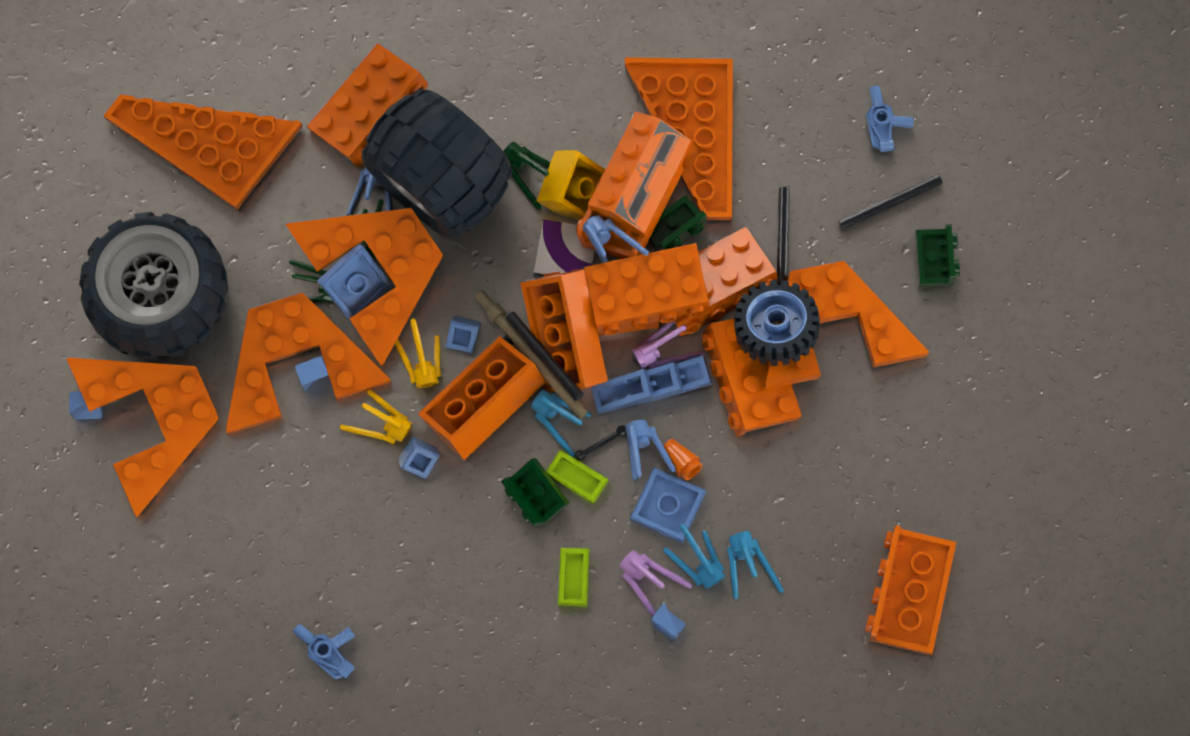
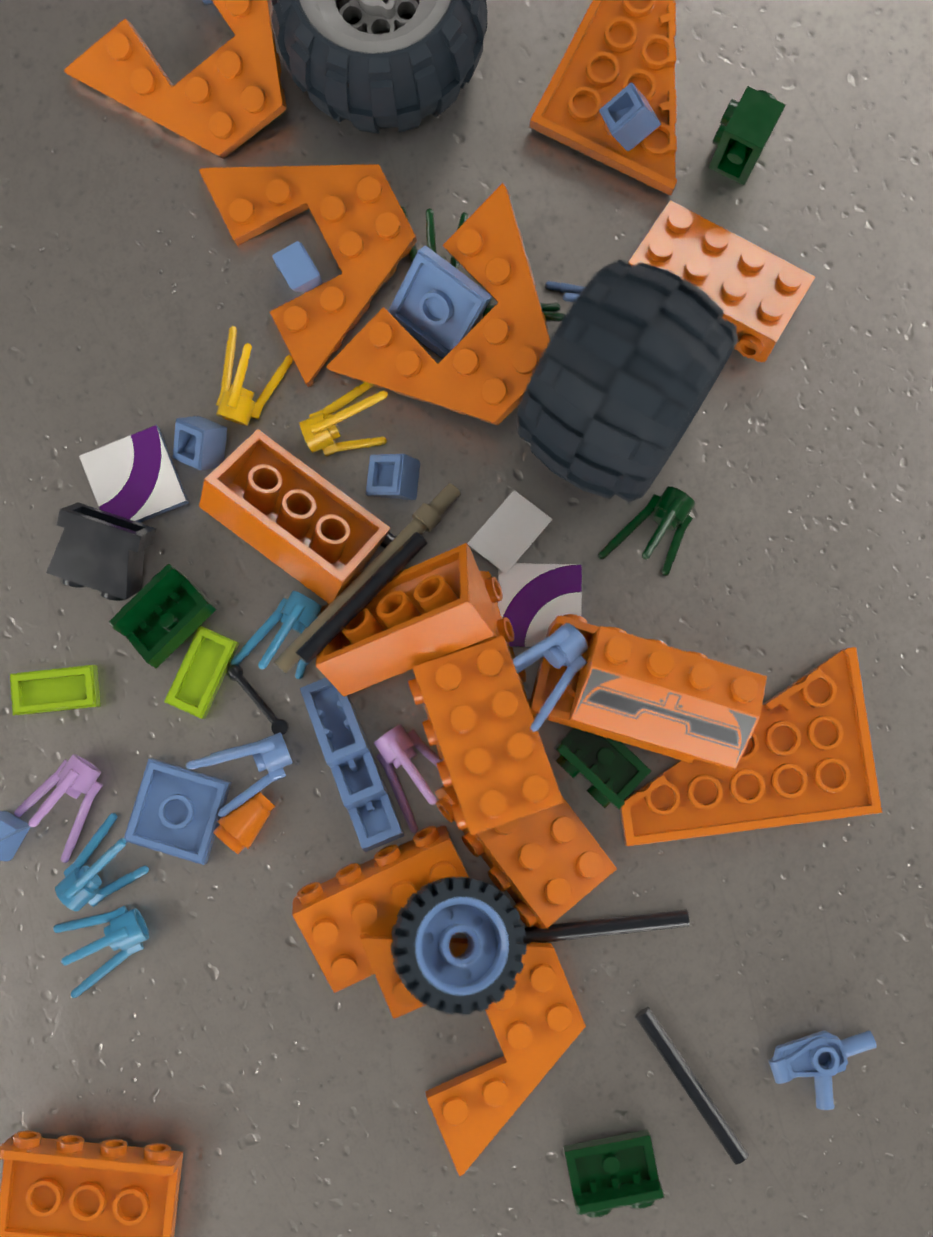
camera: 85 degrees right, 10 degrees up
yellow slope [536,150,606,221] -> none
none -> black hips [46,502,157,601]
none -> tile [79,425,189,523]
none -> white sticker [467,490,553,574]
none -> medium blue slope [599,82,661,151]
none -> dark green brick [709,86,786,186]

